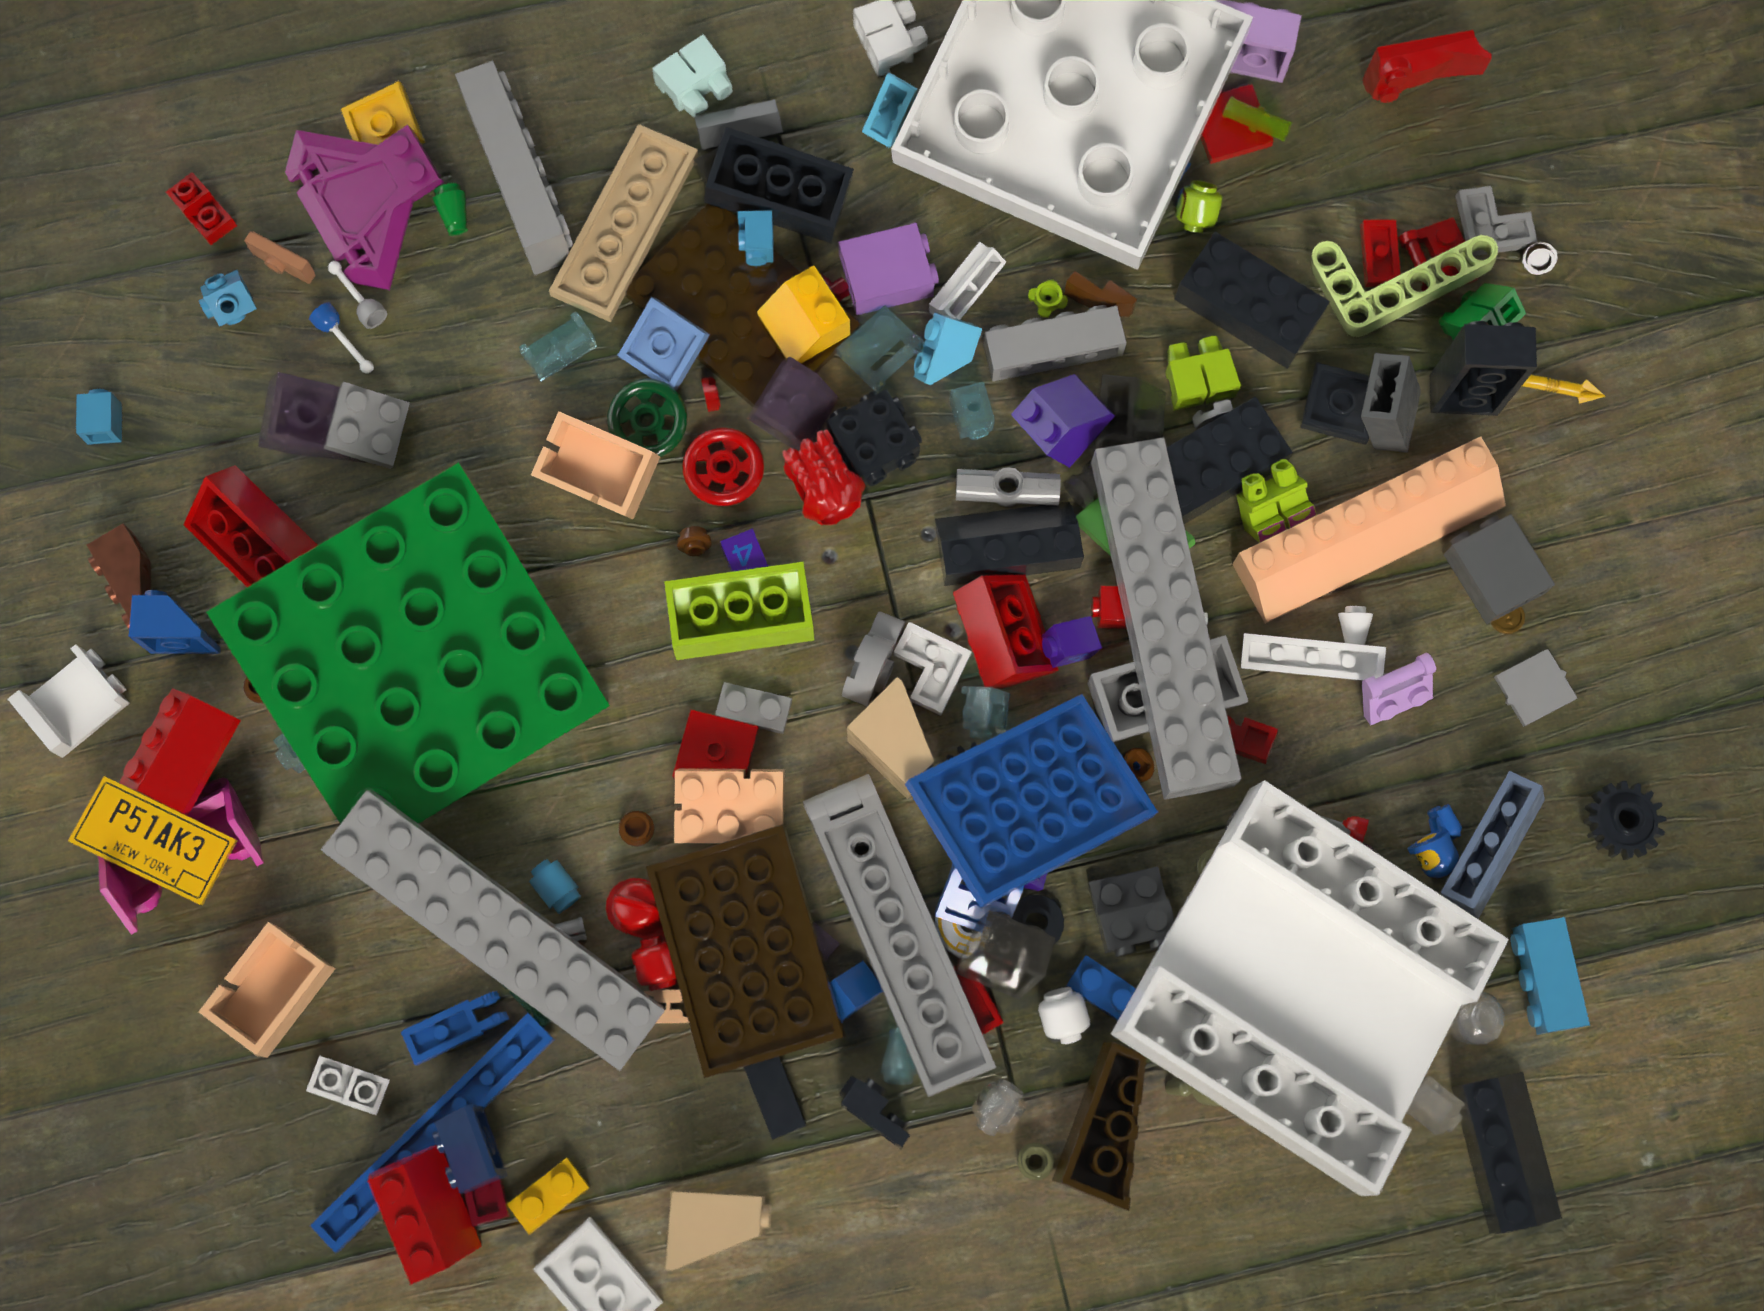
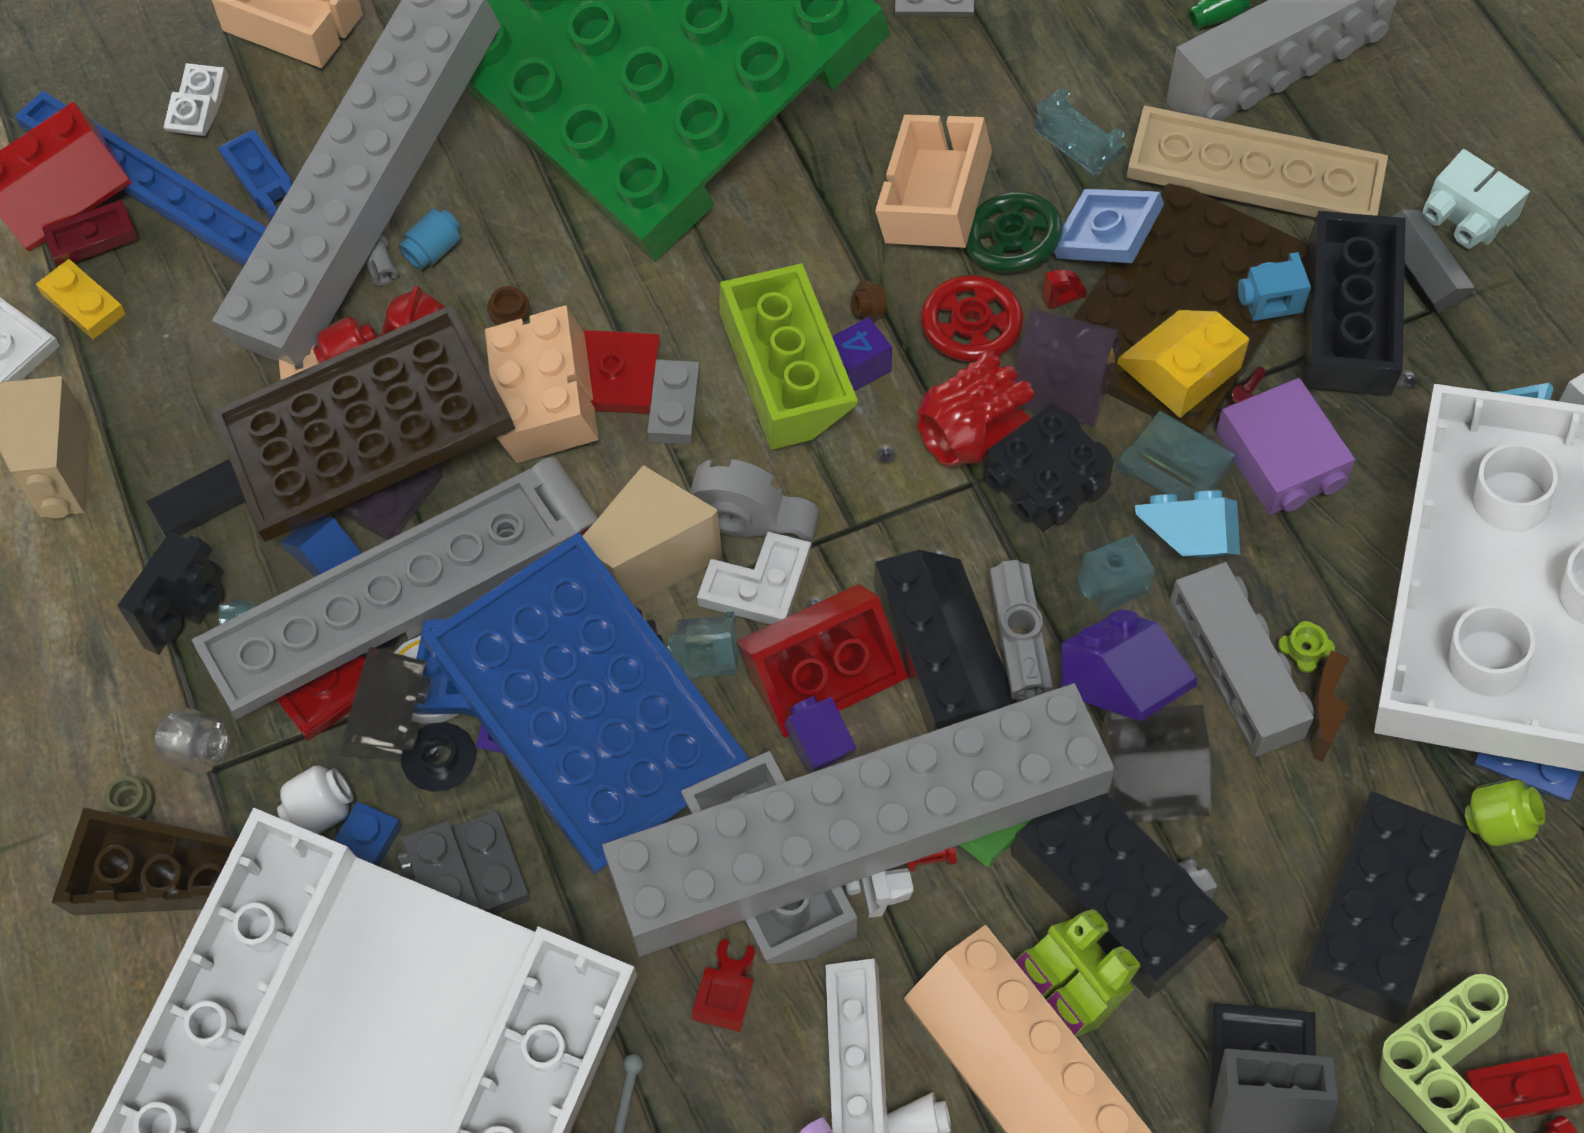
camera: 85 degrees right, 15 degrees down
dark blue slope [433,1104,508,1193] -> none
white piece [929,242,1006,320] -> none
lime hips [1165,335,1241,411] -> none

